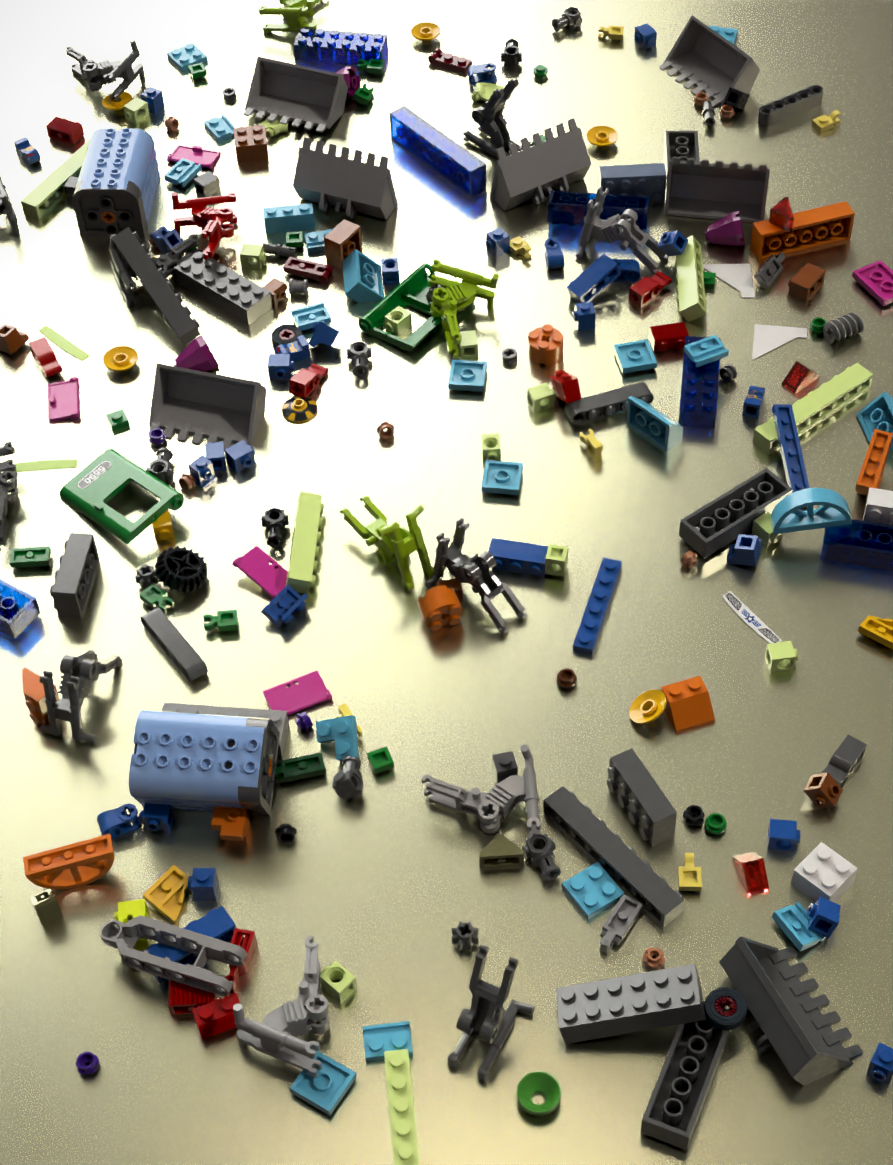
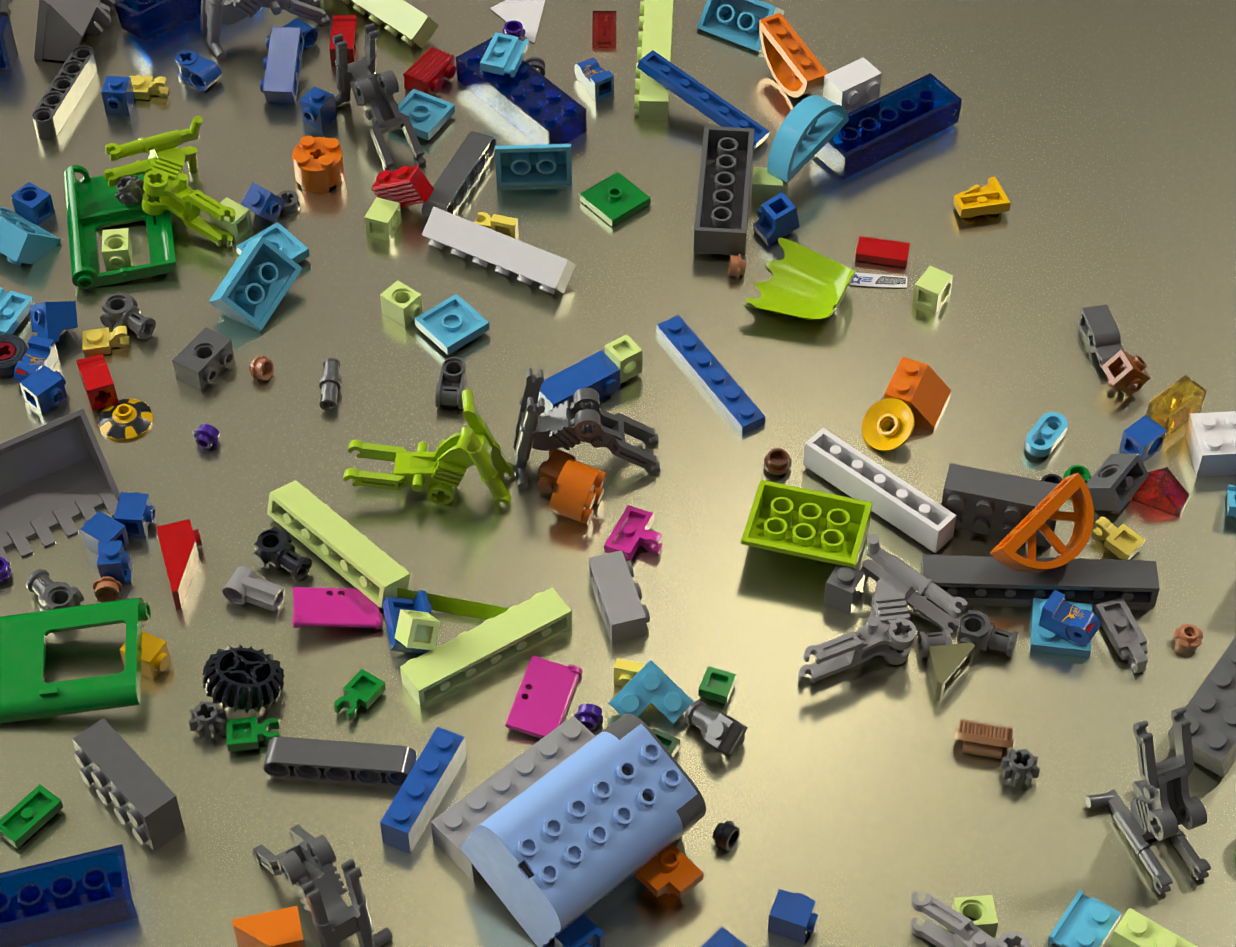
camera: 50 degrees left, 0 degrees up
none -> dark grey beam [32,45,97,140]
none -> light yellow plate [82,326,130,357]
none -> red slope [156,519,202,610]
none -> dark grey brick [172,327,235,391]
none -> dark purple plate [193,424,220,449]
none -> medium azure slope [209,236,302,331]
none -> light grey piece [222,566,286,611]
none -> blue brick [240,182,286,223]
none -> dark grey pin [319,358,341,411]
none -> dark grey piece [333,23,426,172]
none -> blue brick [380,726,467,854]
none -> yellowish green brick [395,609,440,650]
none -> lime sticker [397,588,509,619]
none -> yellowish green brick [400,587,572,708]
none -> white brick [422,207,576,295]
none -> dark grey piece [435,357,467,409]
none -> dark purple plate [502,20,526,40]
none -> green plate [579,172,651,227]
none -> light grey brick [588,550,650,643]
none -> dark pink plate [604,505,663,561]
none -> lime piece [741,238,856,320]
none -> lime slope [741,480,872,568]
none -> blue brick [768,889,820,943]
none -> white brick [803,428,956,553]
none -> red tile [855,236,910,267]
none -> light grey bush [917,628,952,658]
none -> medium nougat piece [954,718,1015,759]
none -> orange window [990,473,1094,573]
none -> medium azure plate [1025,412,1068,457]
none -> blue leg [1039,590,1101,645]
none -> dark grey brick [1086,453,1149,511]
none -> clear yellow brick [1146,375,1207,439]

